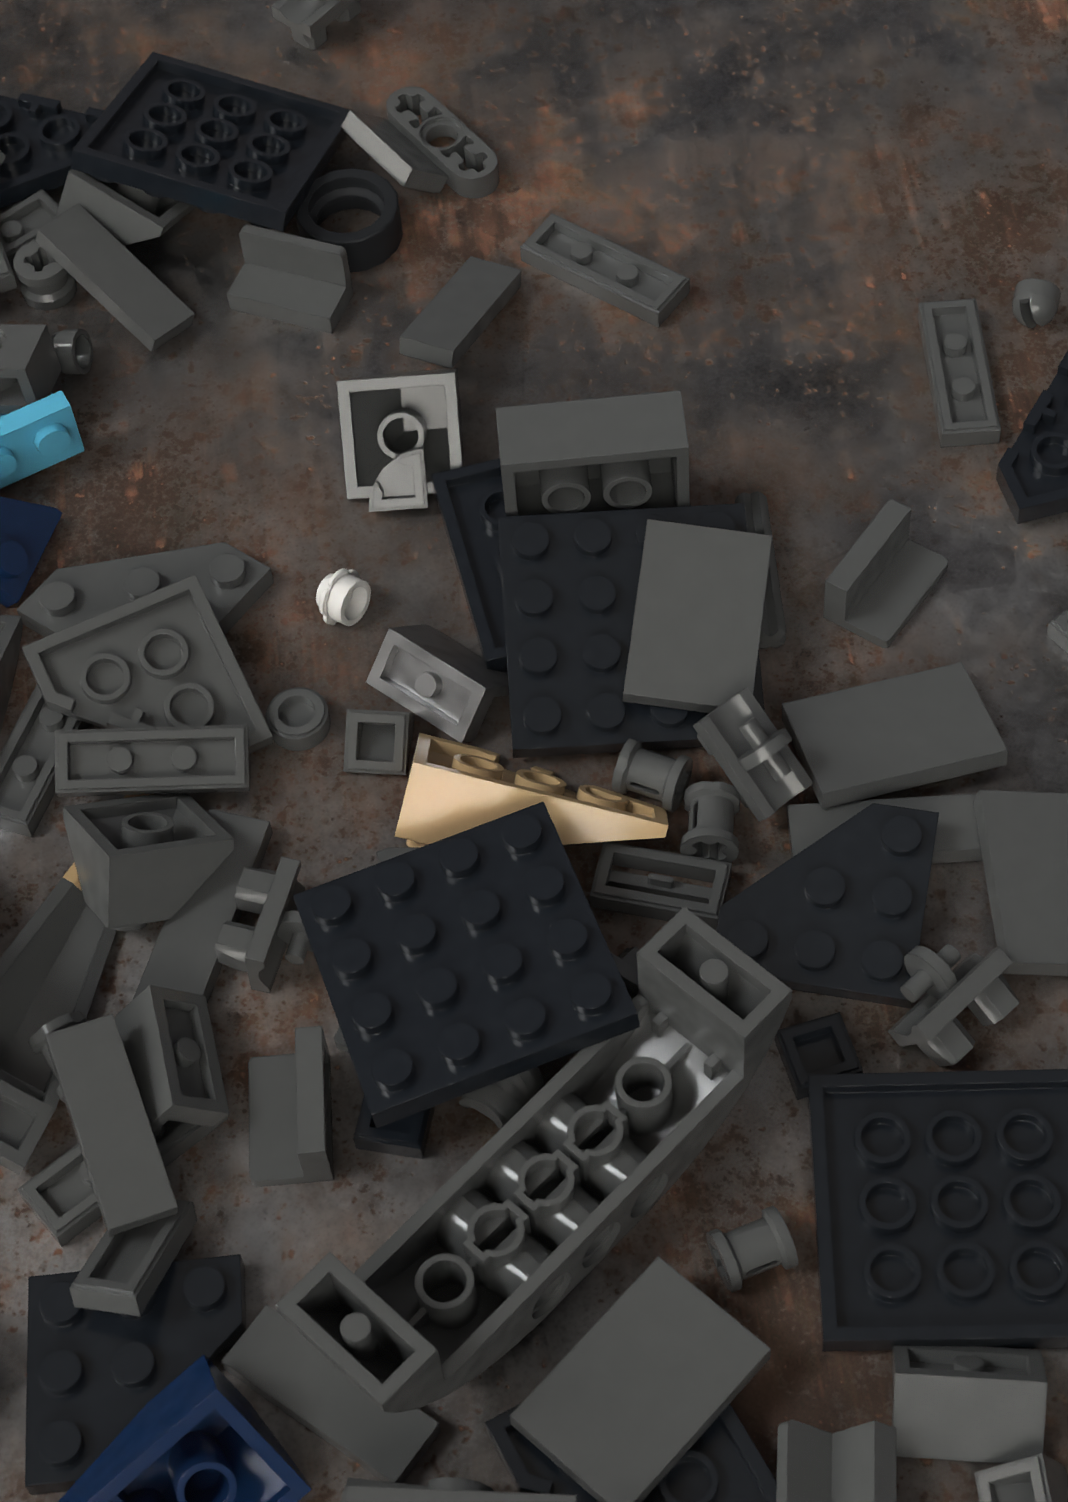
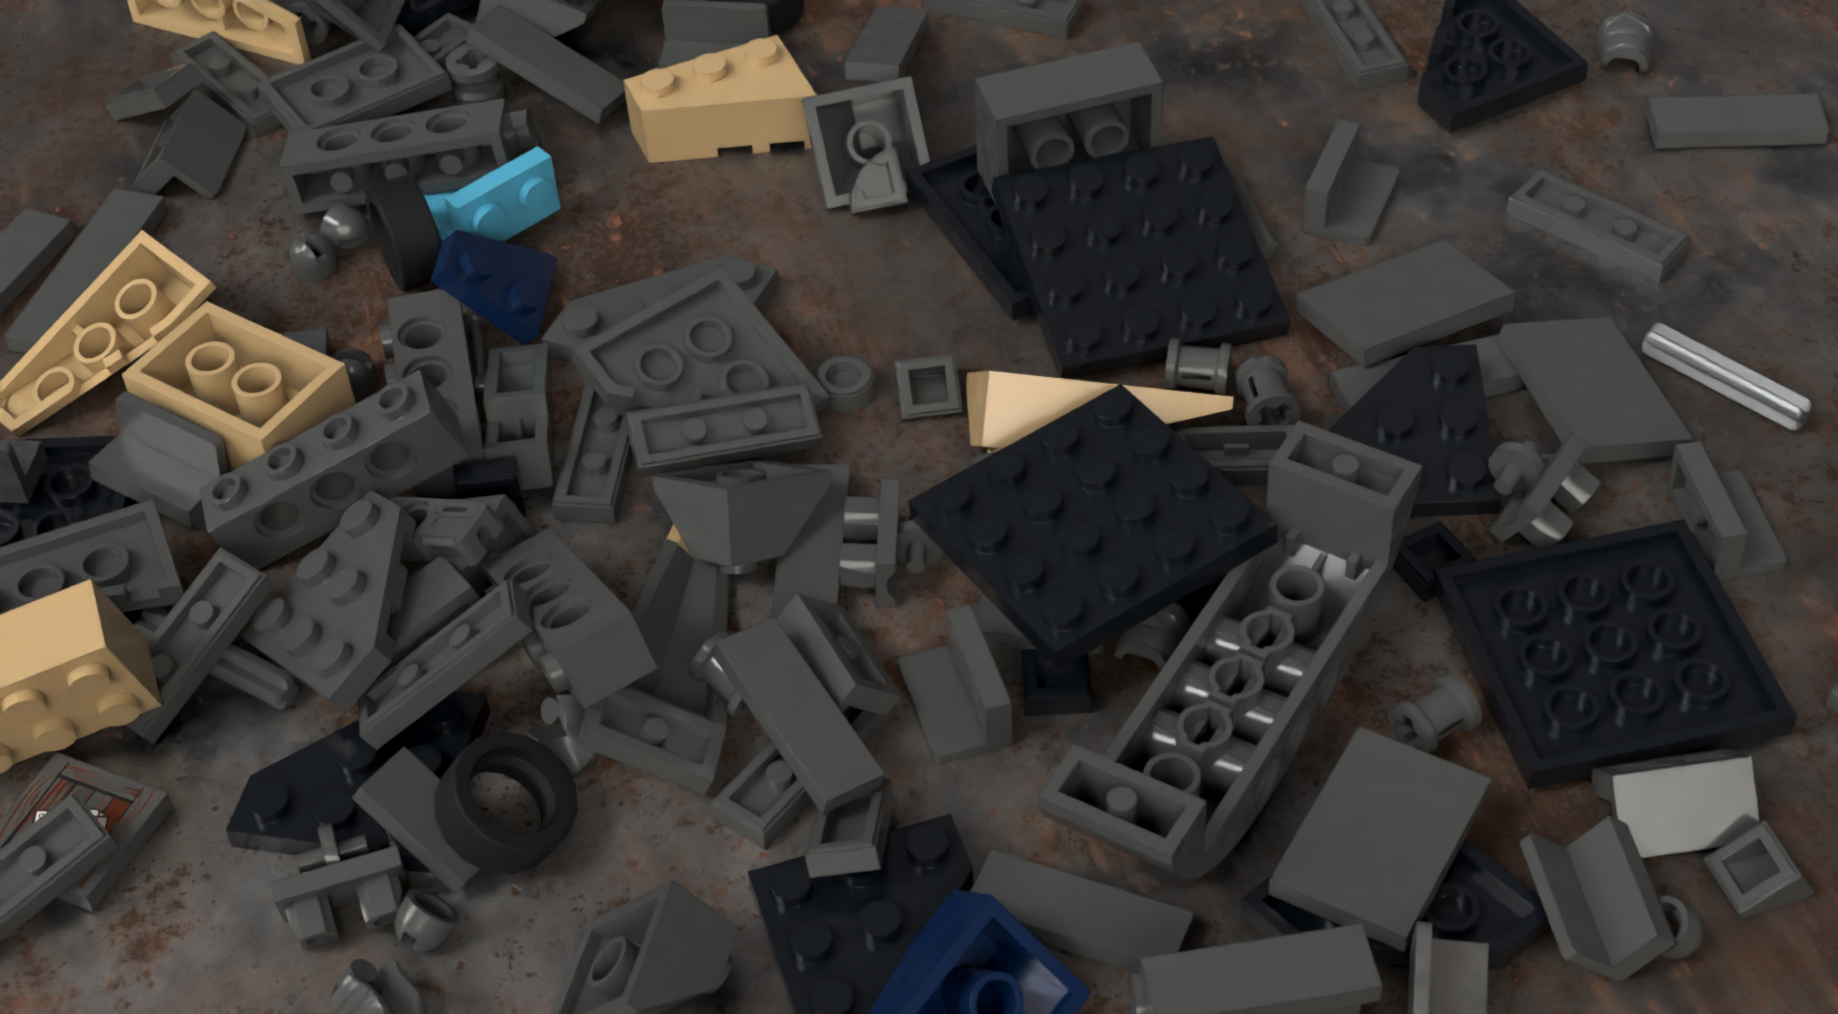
camera: 15 degrees left, 10 degrees down
white plate [316,568,371,626] -> none
flat silver panel [366,624,509,743] -> none
dark grey tile [622,519,772,713] -> none
dark grey hips [693,687,813,822] -> none
none -> tan wedge [623,35,817,163]

